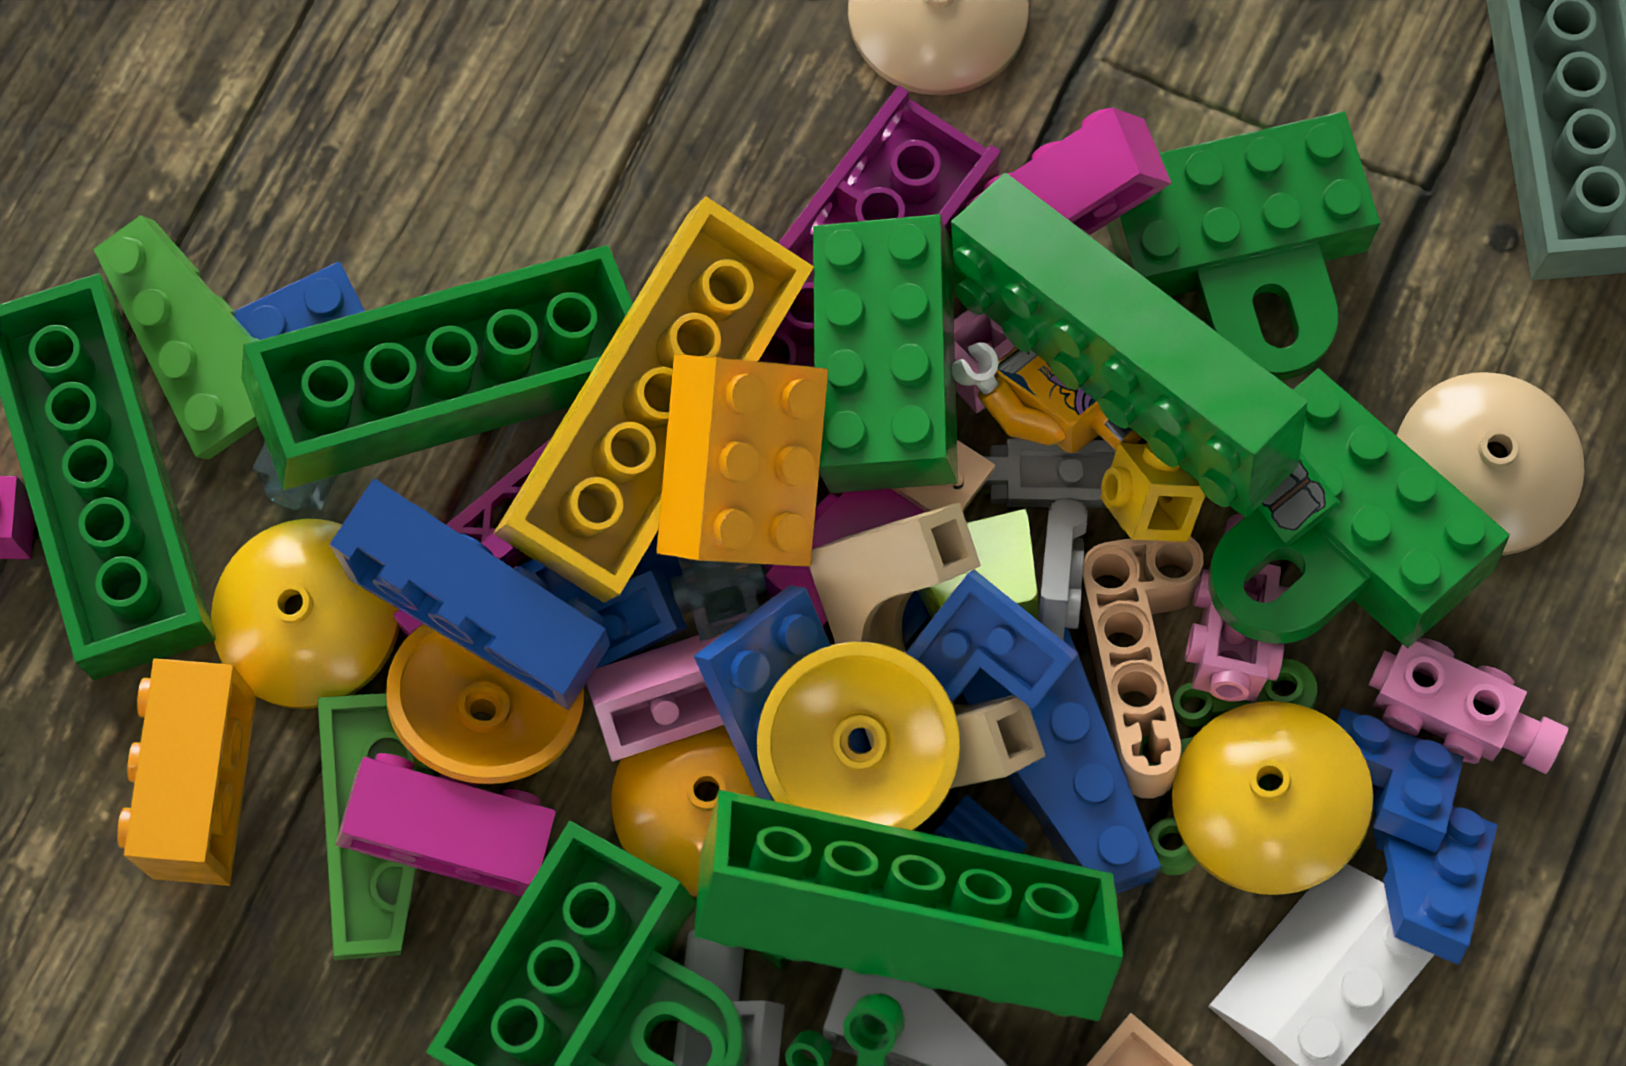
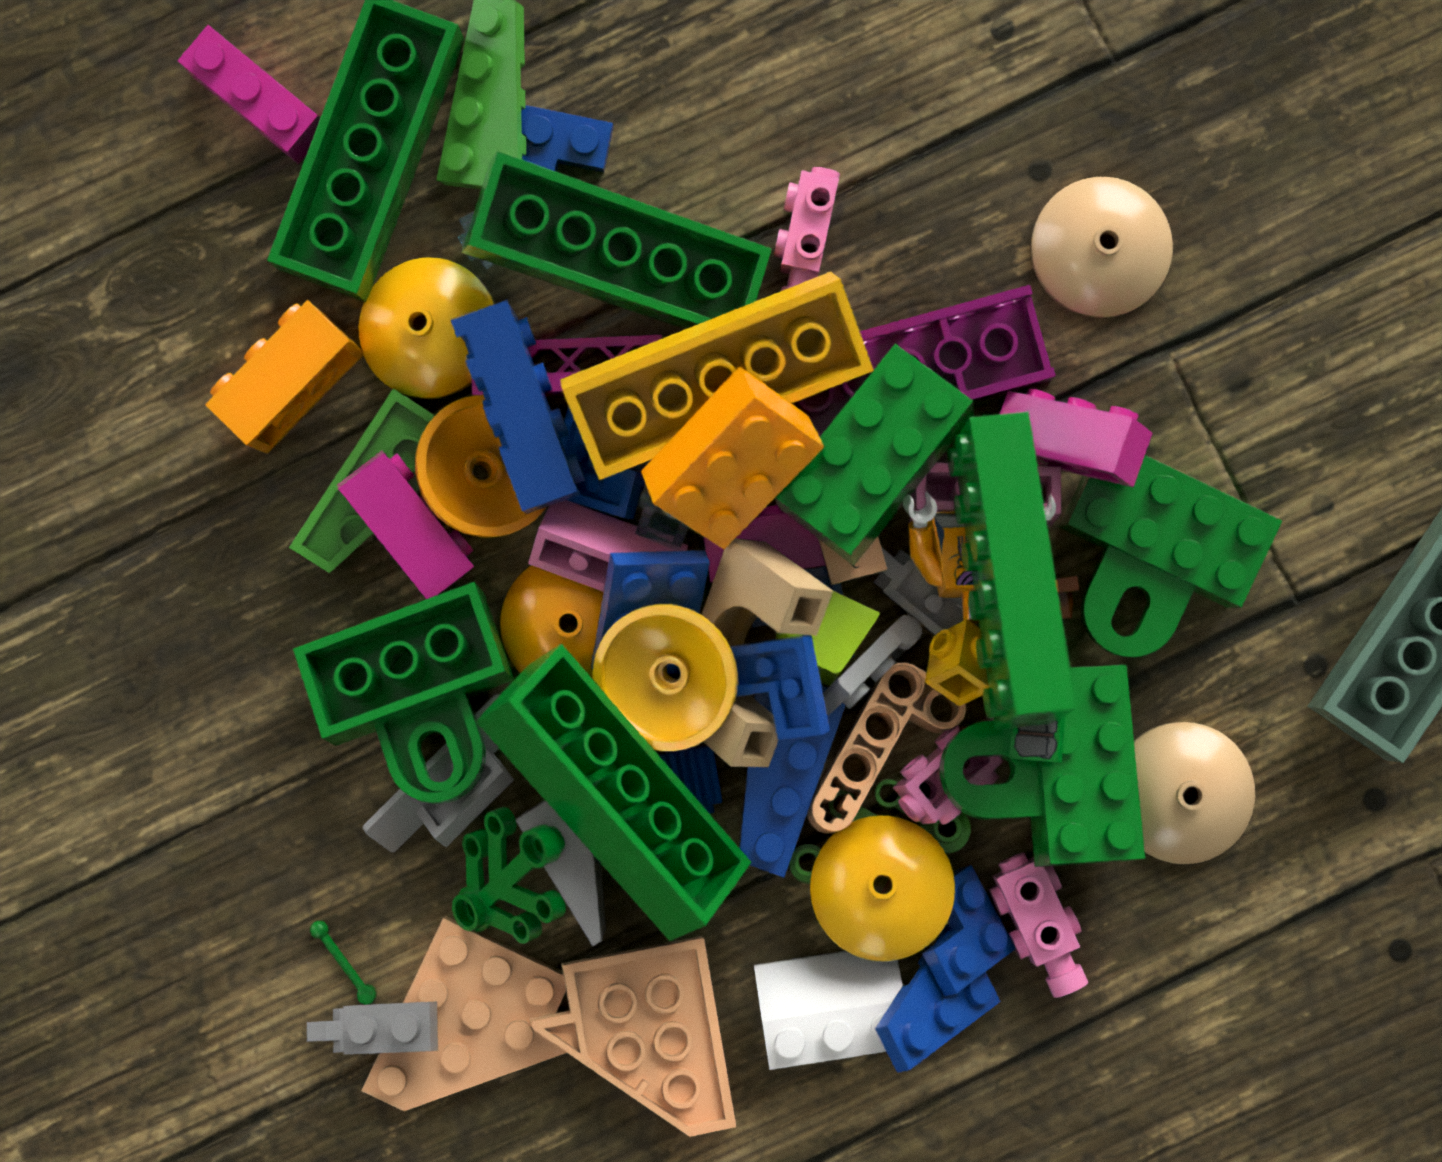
camera: 40 degrees right, 15 degrees up
none -> bright pink brick [774,167,840,291]

